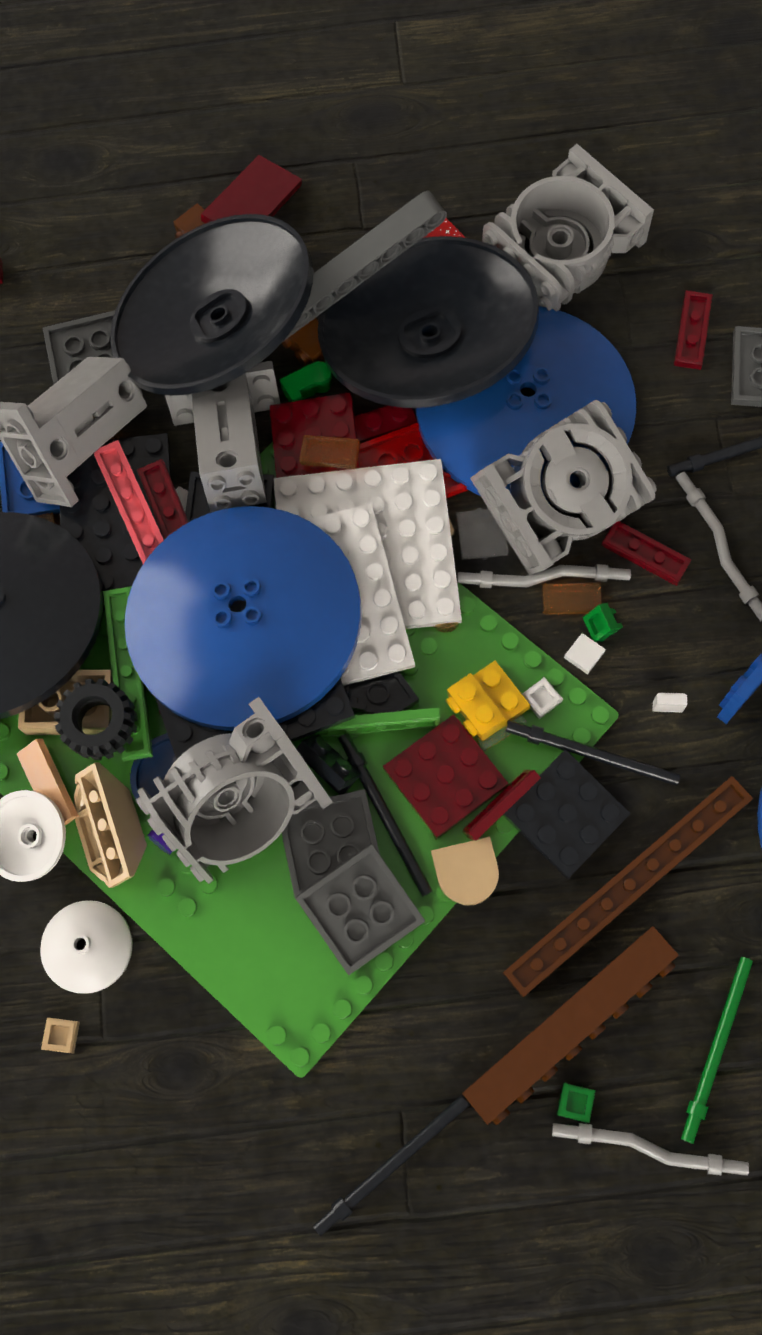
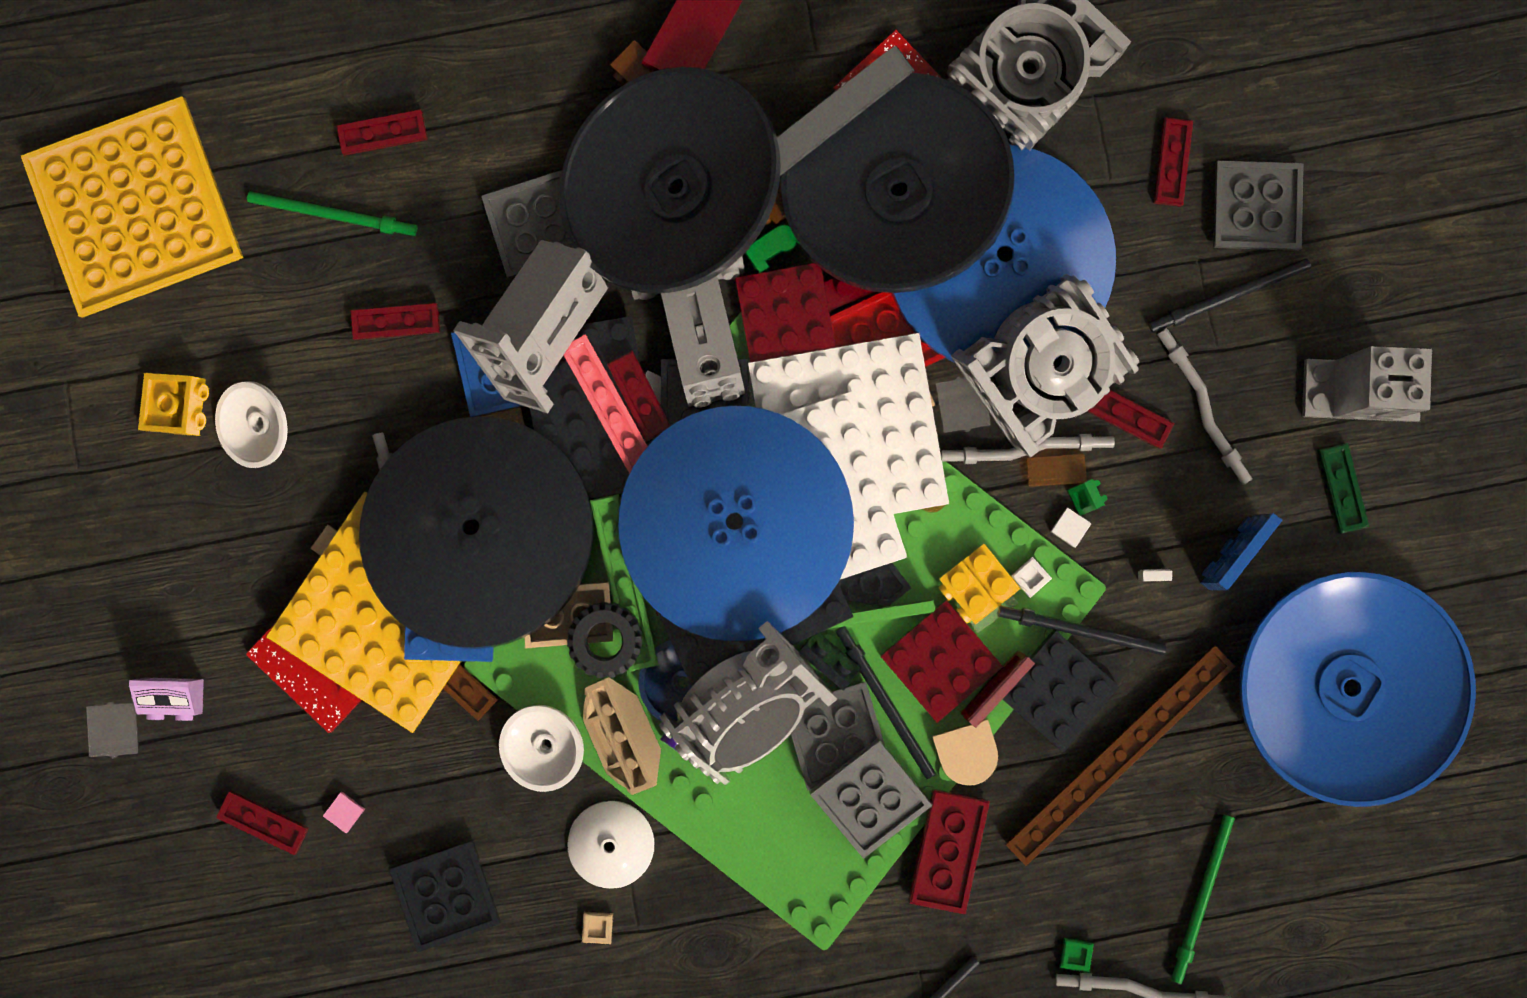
camera: 10 degrees left, 15 degrees up
light nougat tile [17,739,79,826] -> none
clear orange tile [299,435,360,469] -> none
reddish brown brick [462,926,679,1125] -> none
none -> dark red tile [908,789,990,914]

